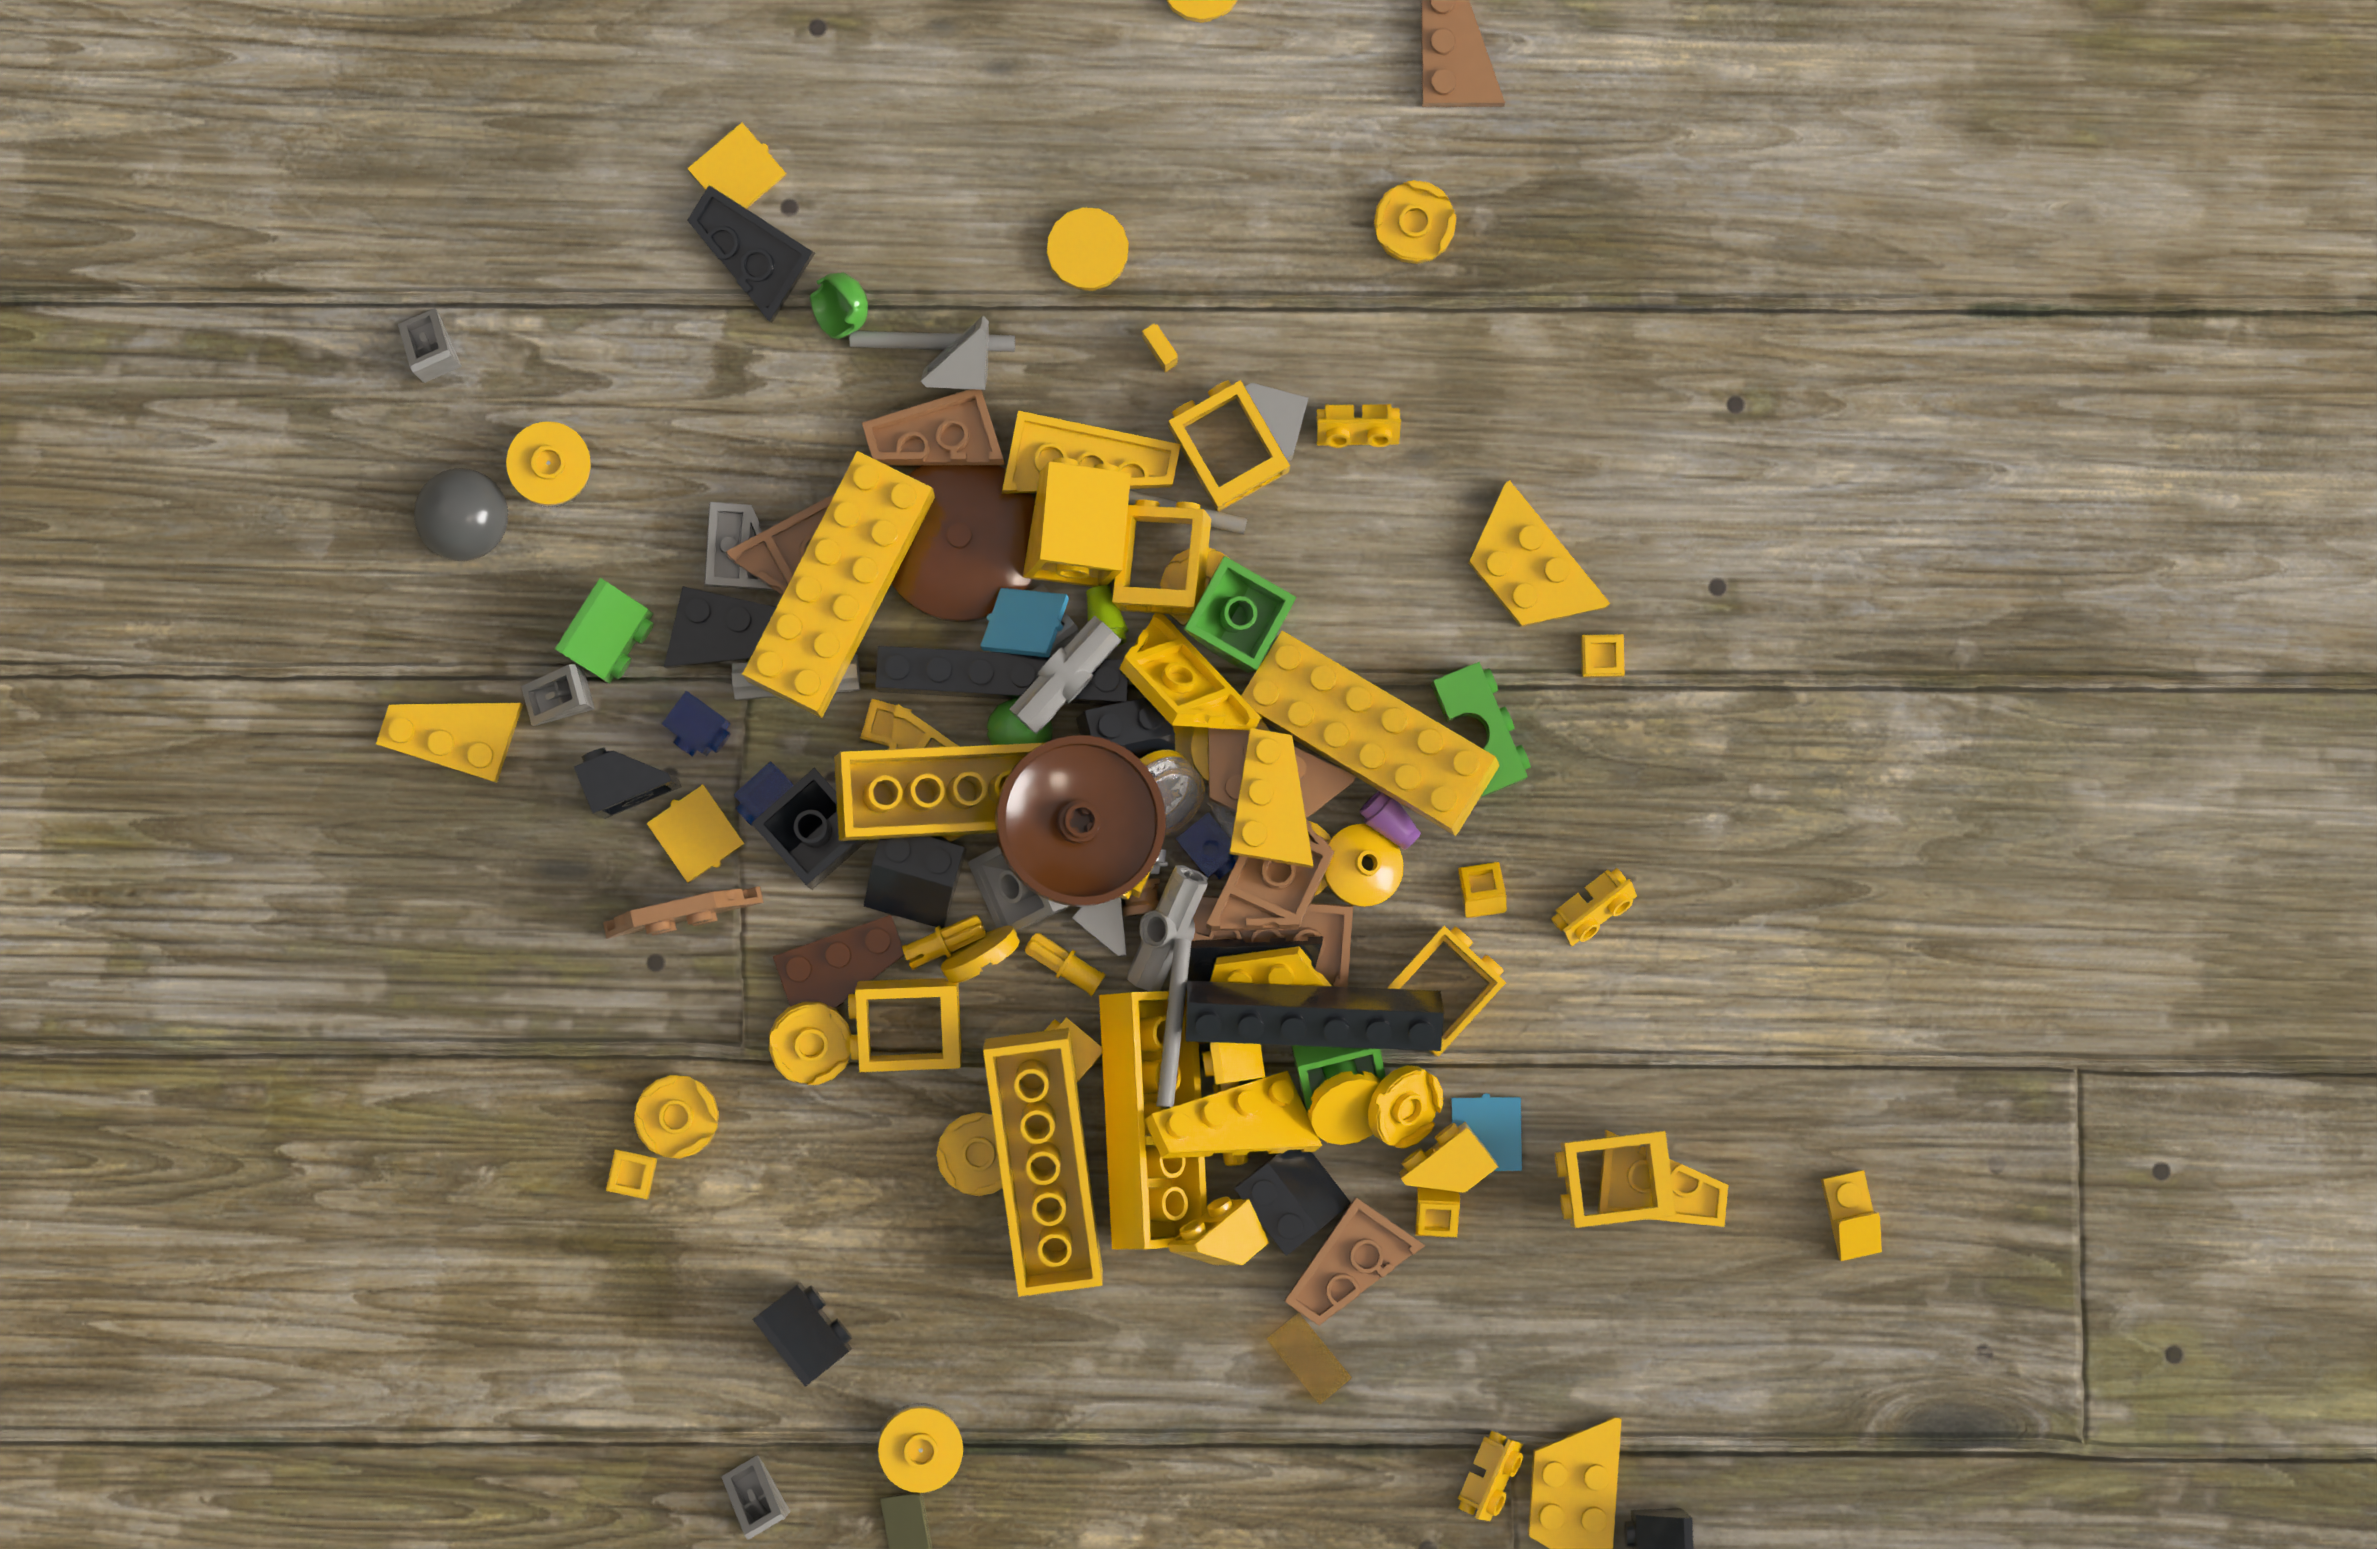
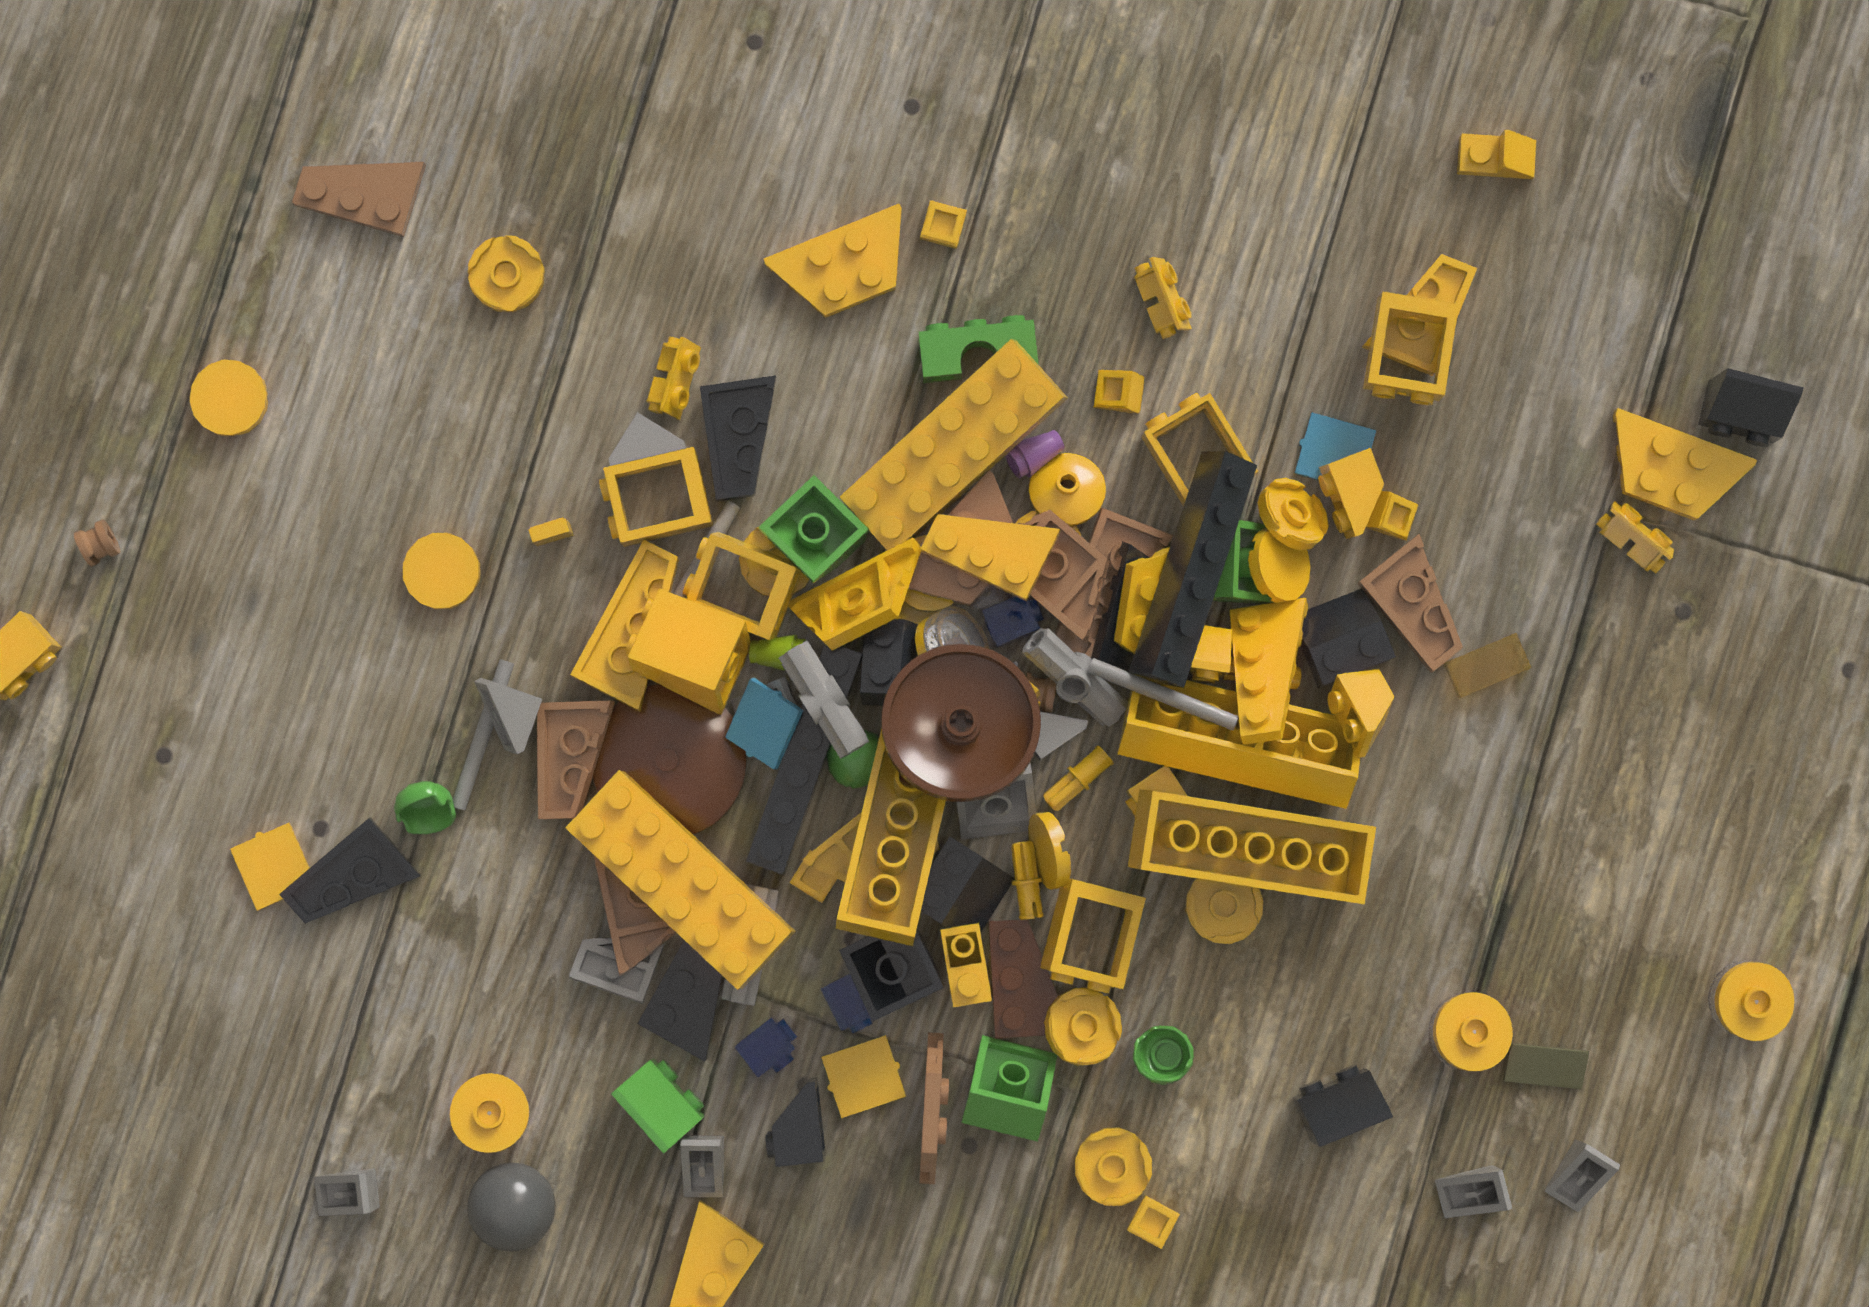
camera: 70 degrees left, 0 degrees up
none -> black wing [700,375,777,502]
none -> yellow slope [940,923,992,1008]
none -> bright green slope [961,1035,1057,1142]
none -> bright green hair [1133,1025,1194,1085]

